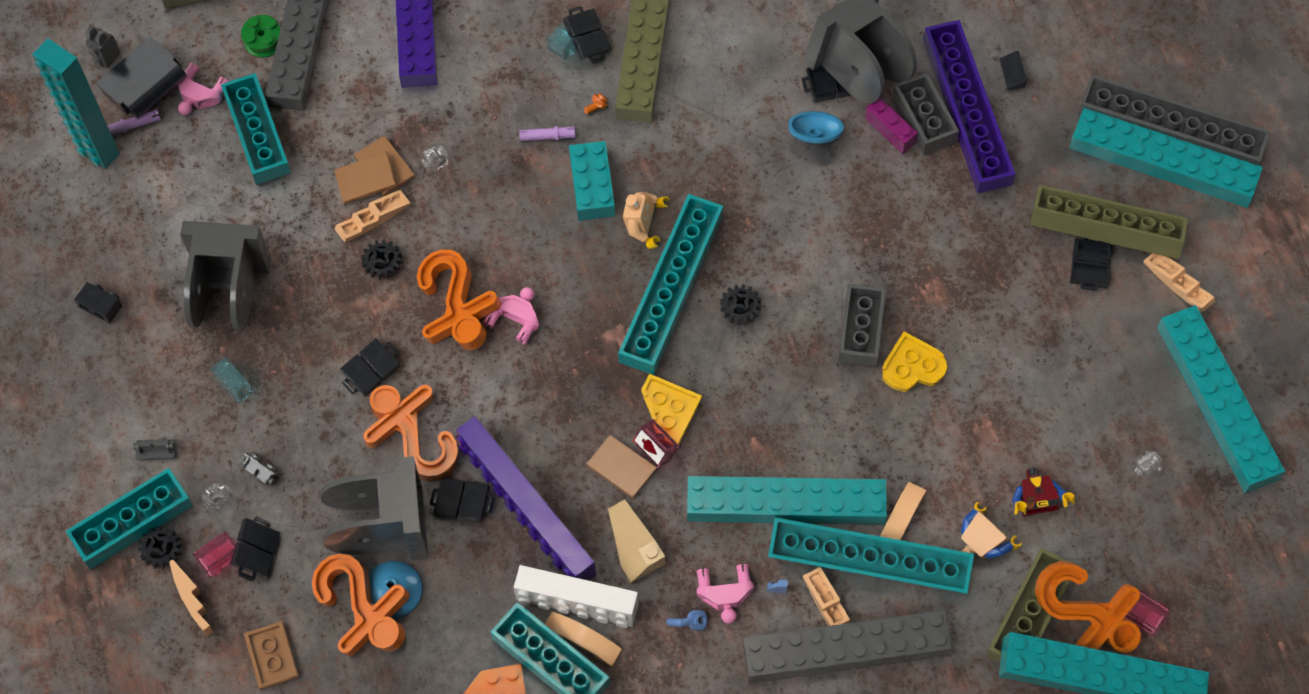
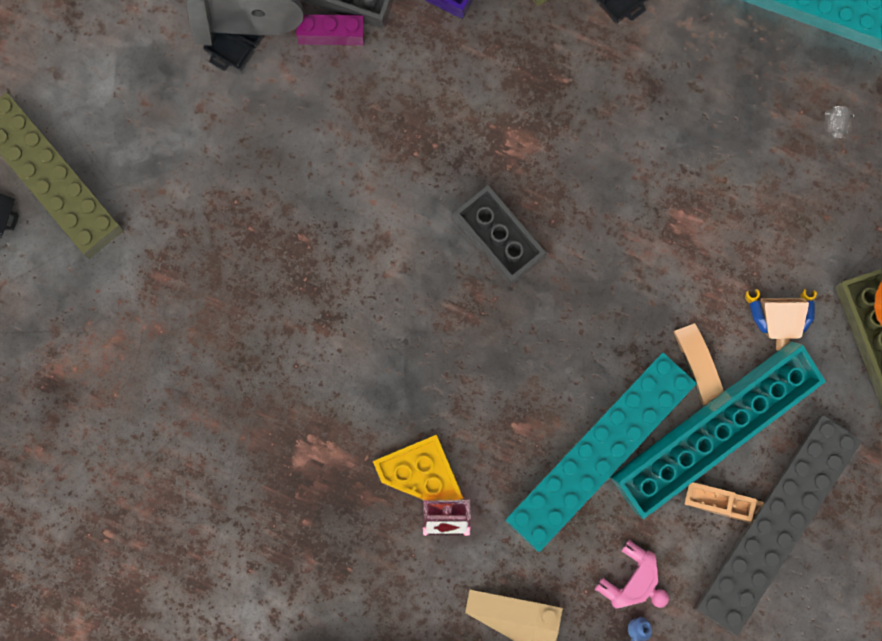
camera: 50 degrees left, 15 degrees up
black gear [361,239,403,280] -> none
orange piece [417,249,501,350] -> none
bright pink connector [482,287,539,344] -> none
lavender pin [519,126,576,142] -> none
teal brick [569,141,615,221] -> none
orange plate [584,93,608,114] -> none
medium nougat tile [586,435,657,499] -> none
teal brick [618,194,723,375] -> none
light nougat torso [623,192,669,249] -> none
black gear [720,284,761,325] -> none
medium blue tile [767,580,788,594] -> none
dark azure dish [788,111,844,145] -> none
yellow plate [882,332,947,392] -> none
torso [1012,468,1075,517] -> none

